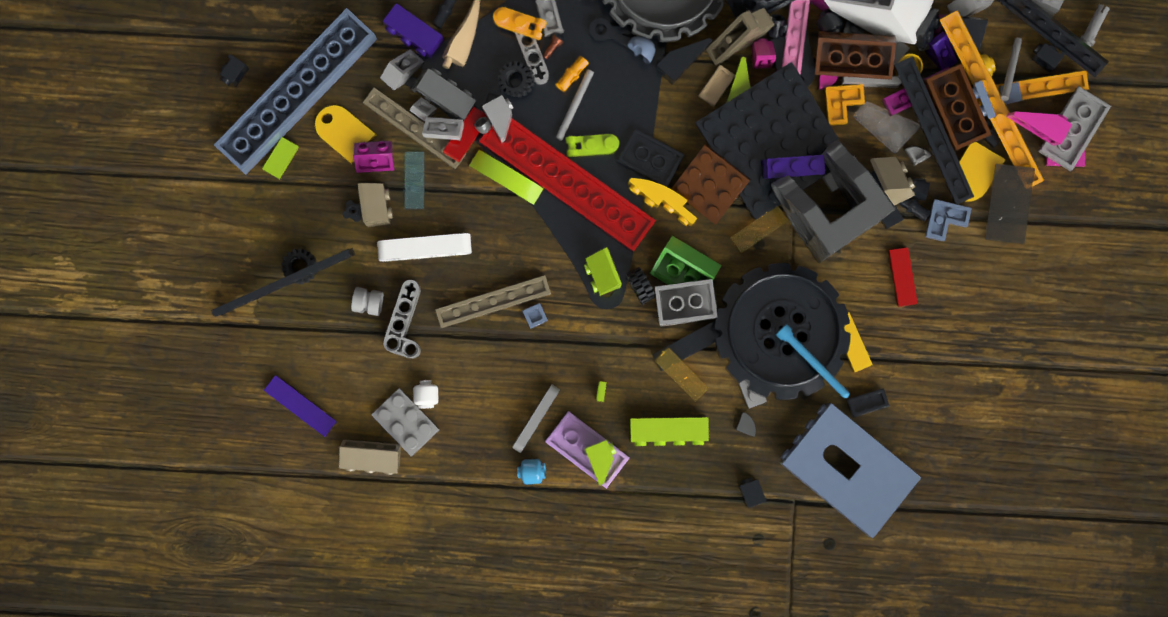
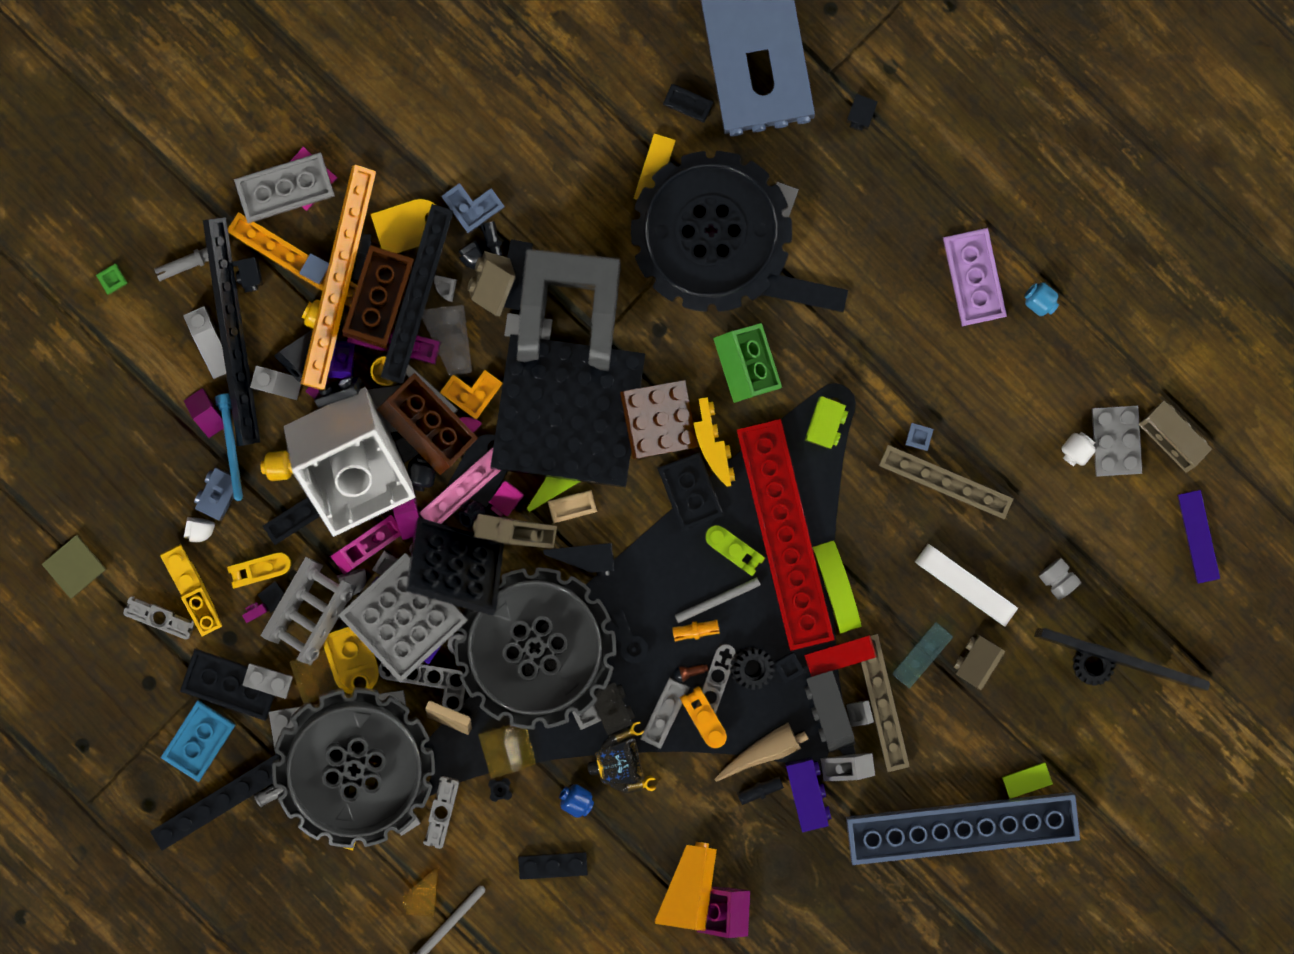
camera: 140 degrees left, 5 degrees up
black brick [220,54,249,87] -> none
yellow tile [315,106,376,164] -> none
black plate [343,201,362,222] -> none
magenta bracket [353,141,395,173] -> none
light grey beam [383,280,421,359] -> none
light grey plate [422,117,464,140] -> none
dark grey hinge [474,117,491,134] -> none
light grey slope [482,95,513,142] -> none
light grey beam [513,384,560,453] -> none
lime slope [585,440,616,485] -> none
lime tile [596,381,607,402] -> none
black tyre [626,267,656,304] -> none
sand blue hair [627,36,656,63] -> none
lime brick [630,417,709,446] -> none
light grey slope [655,279,717,326] -> none
clear yellow tile [655,347,709,402] -> none
clear yellow tile [730,206,788,253] -> none
dark grey tile [736,412,756,437] -> none
dark purple brick [762,155,825,179] -> none
dark azure piece [776,324,849,398] -> none
red tile [888,247,918,307] -> none
sand blue plate [972,80,996,119] -> none
clear smoke tile [985,164,1035,244] -> none
light grey bar [1001,38,1022,101] -> none
dark pink slope [1006,111,1072,146] -> none

